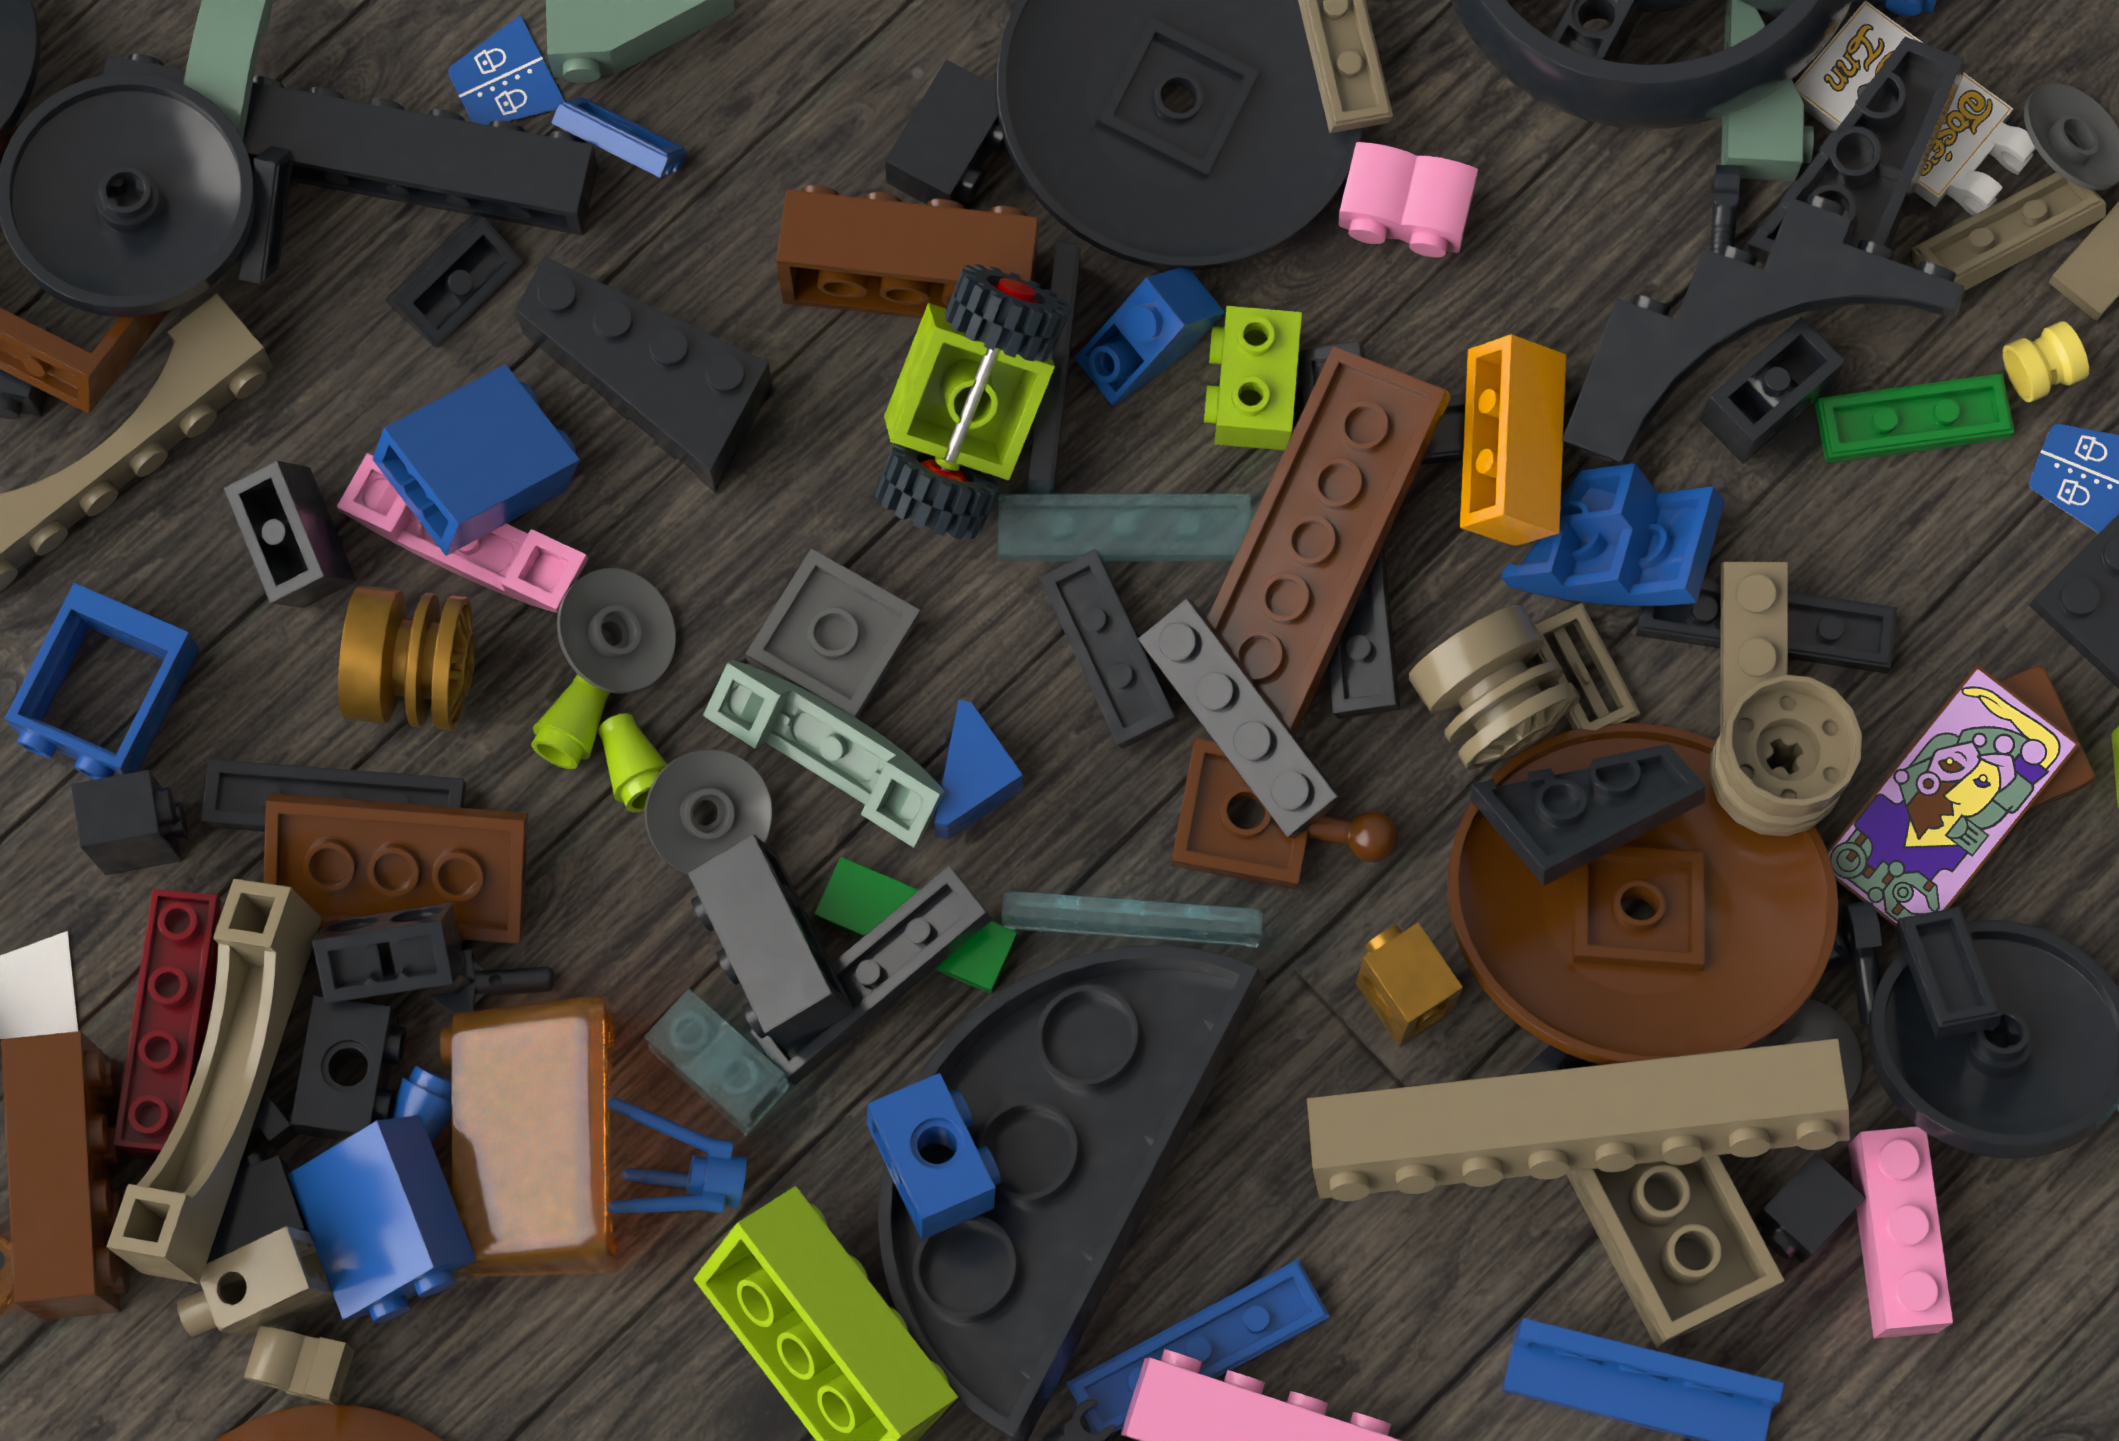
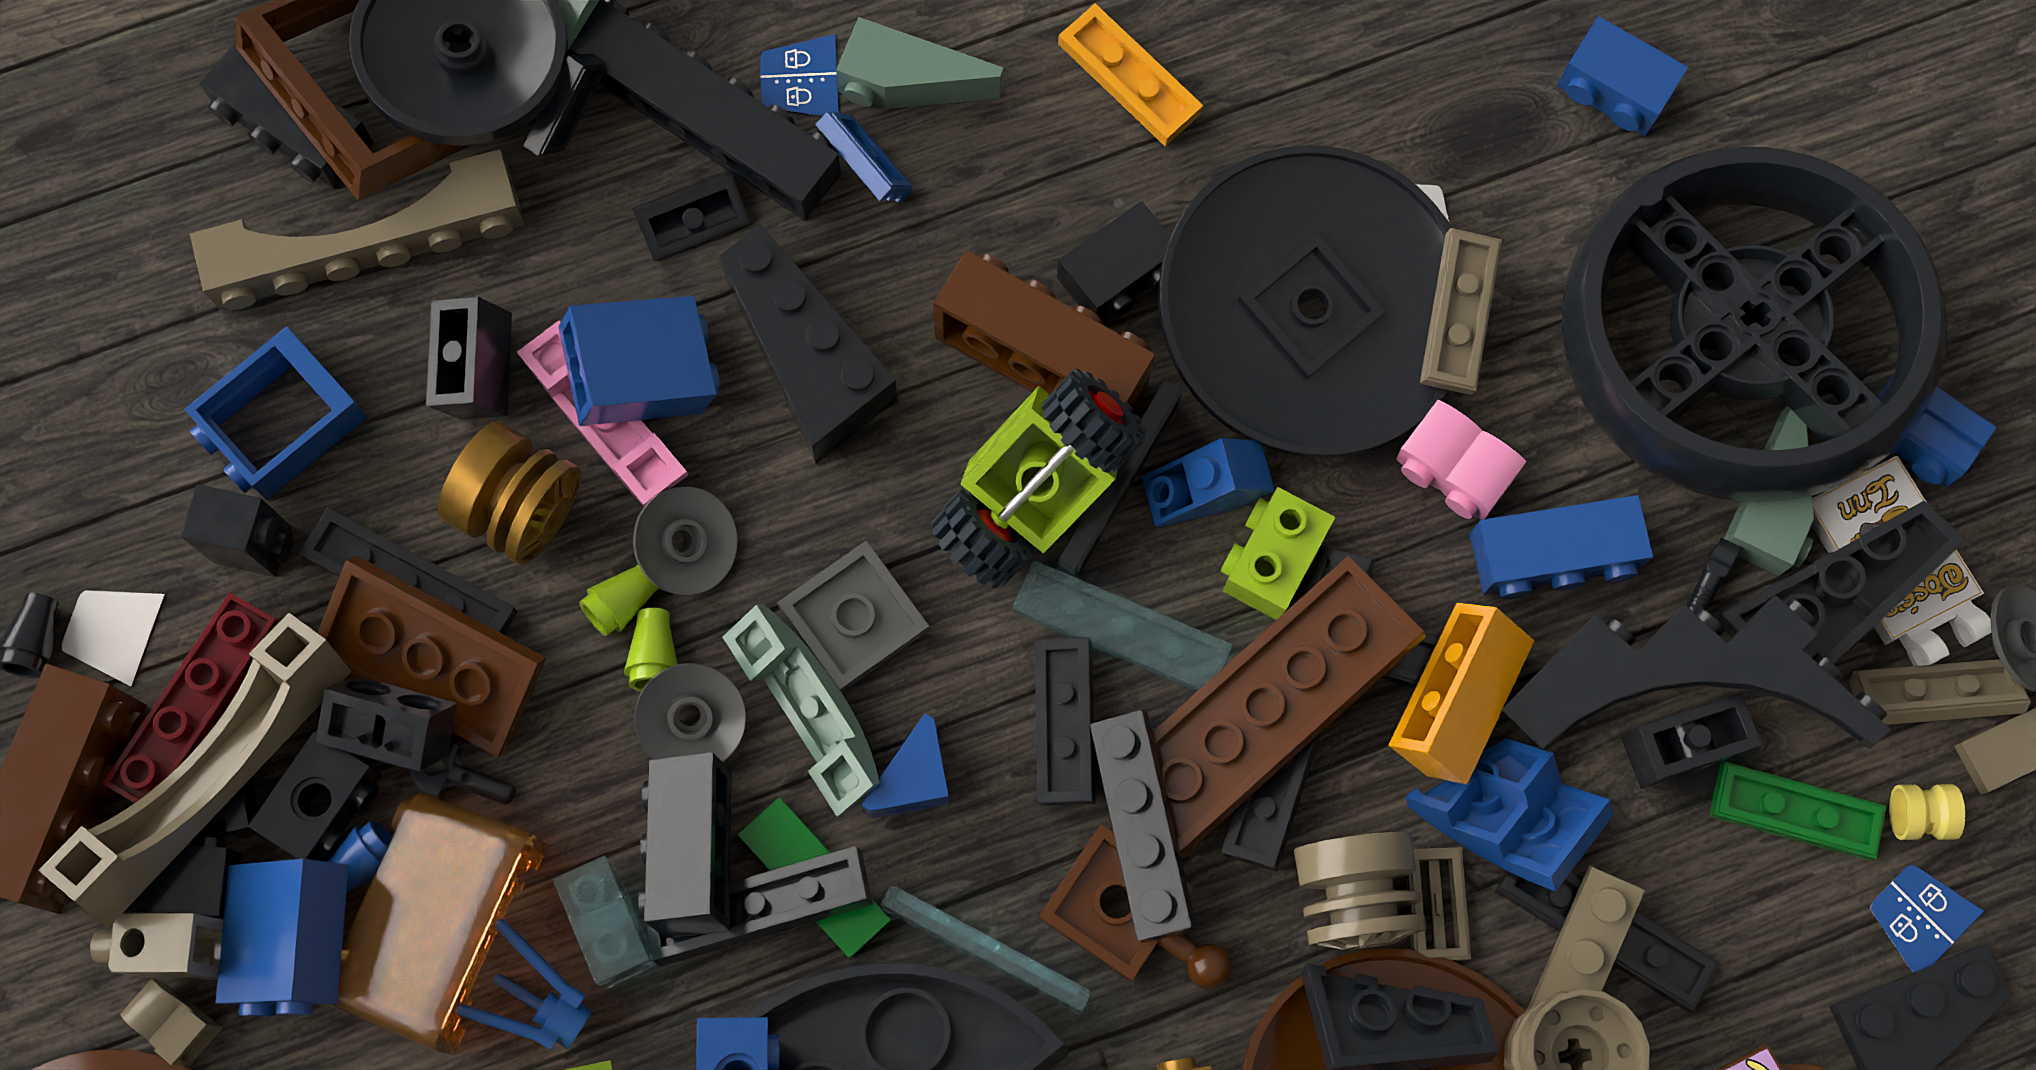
camera: 20 degrees right, 0 degrees up
none -> blue brick [1470,495,1653,600]

